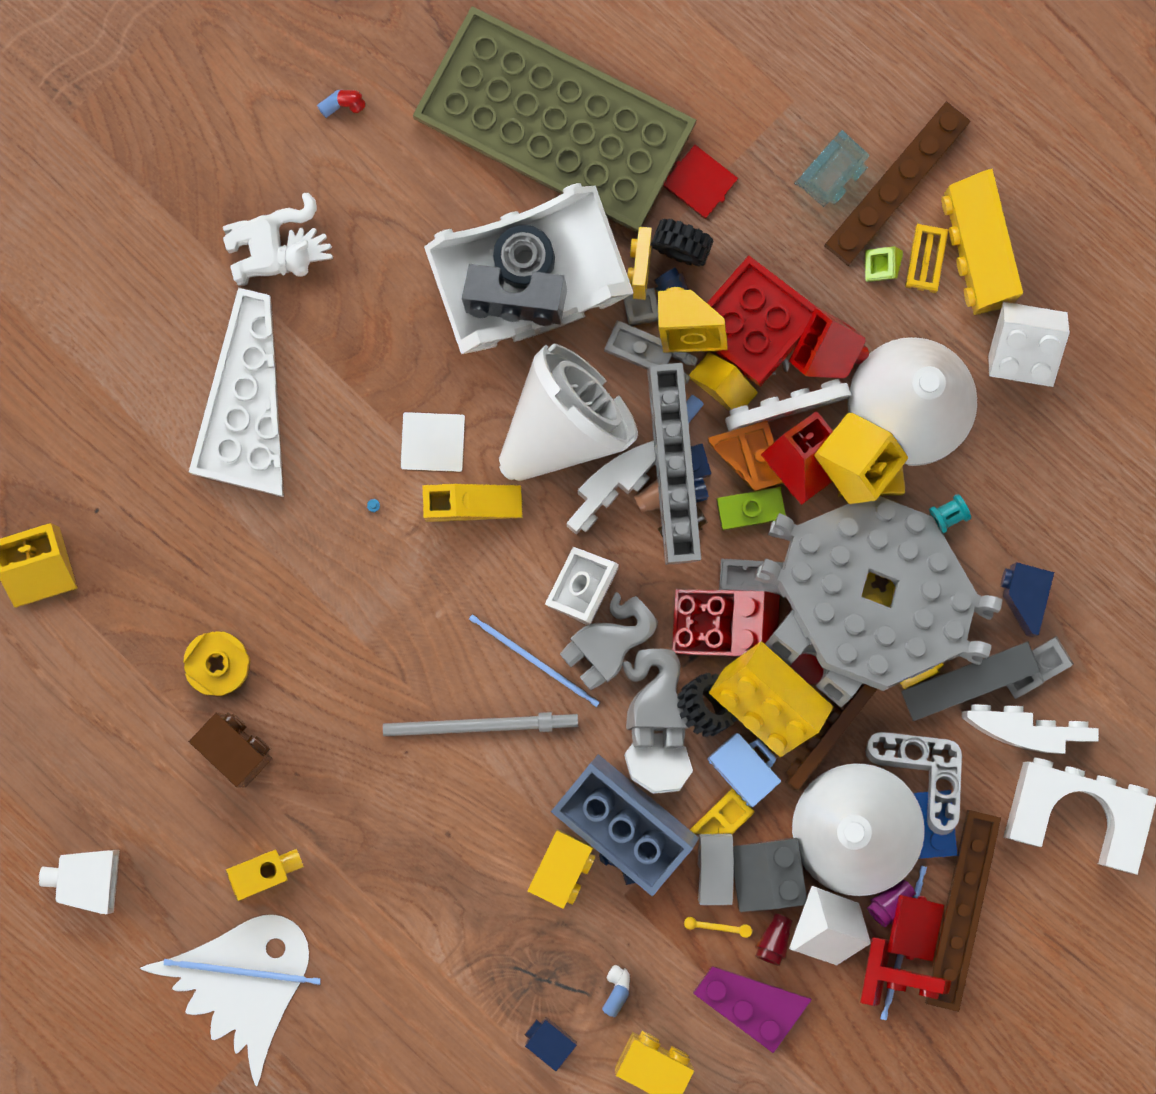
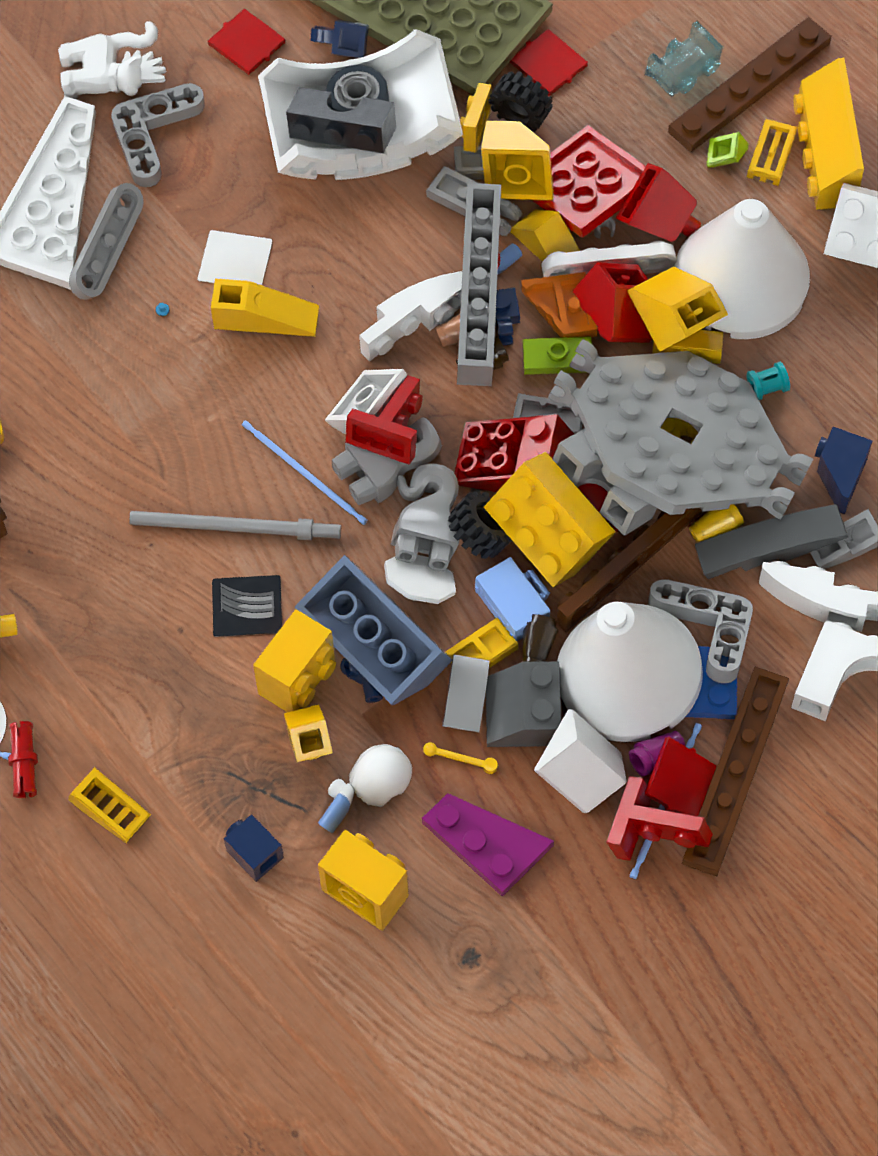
camera: 10 degrees right, 20 degrees down
white cone [499,344,638,481] -> none
dark red cone [755,914,793,966] -> none
none -> red pin [8,721,38,798]
none -> yellow slope [68,767,151,843]
none -> light grey plate [69,183,144,300]
none -> light grey beam [111,83,205,187]
none -> red piece [208,8,286,75]
none -> black sticker [212,575,282,637]
none -> yellow brick [283,704,333,762]
none -> dark blue plate [310,20,369,58]
none -> red bracket [345,375,423,465]
none -> white hair [349,744,412,807]
none -> dark brown cone [522,614,559,662]

